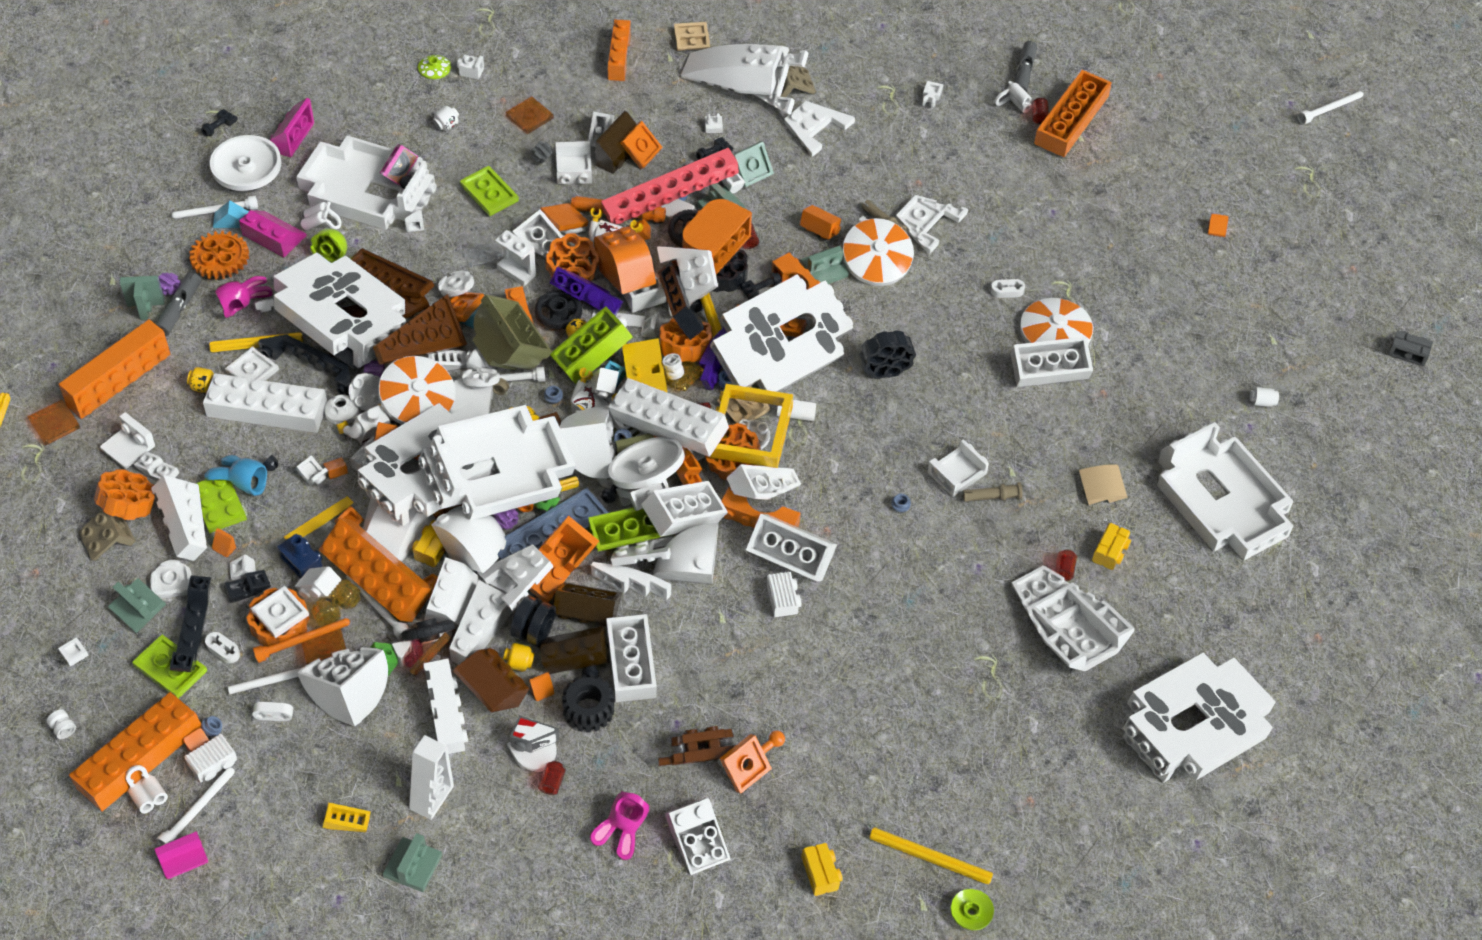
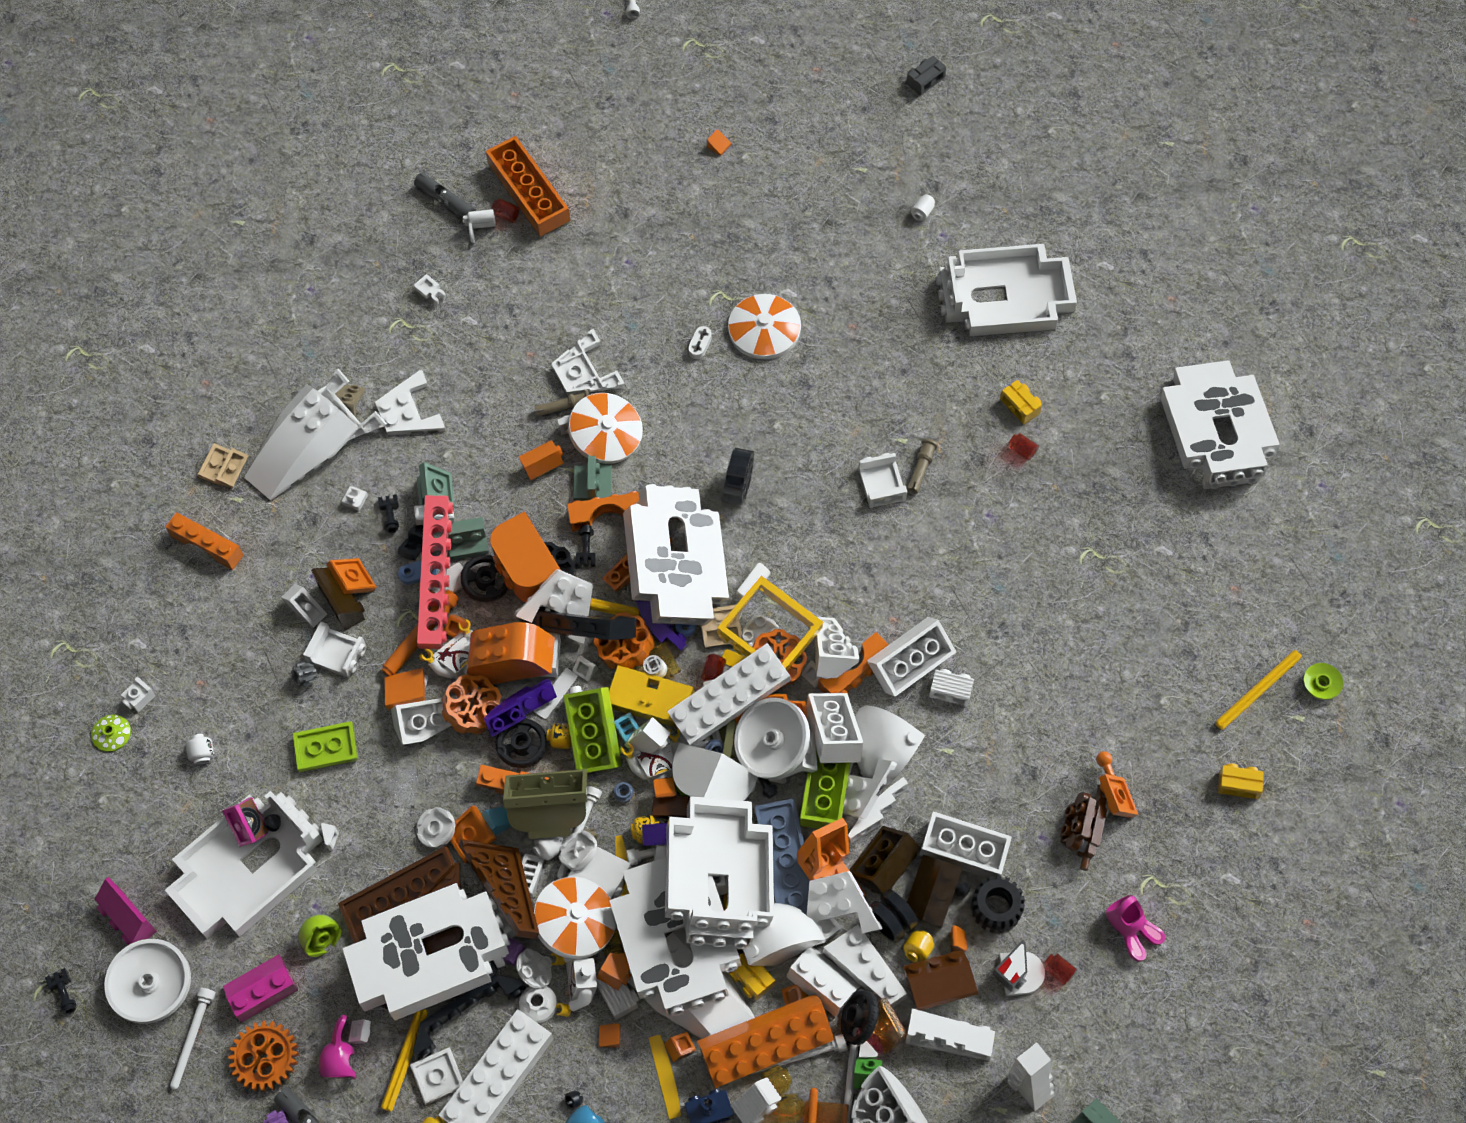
camera: 60 degrees left, 10 degrees up
medium azure slope [213,200,249,228] -> none
white bracket [295,455,328,486] -> none
white piece [301,202,341,231] -> none
white panel [495,230,536,286] -> none
clear orange tile [506,96,554,134] -> none
white slope [664,798,731,875] -> none
sand blue plate [891,494,911,512] -> none
white brick [1010,337,1093,387] -> none
white wedge [1012,565,1135,671] -> none
tan slope [1079,465,1128,505] -> none
none -> orange slope [653,778,676,798]

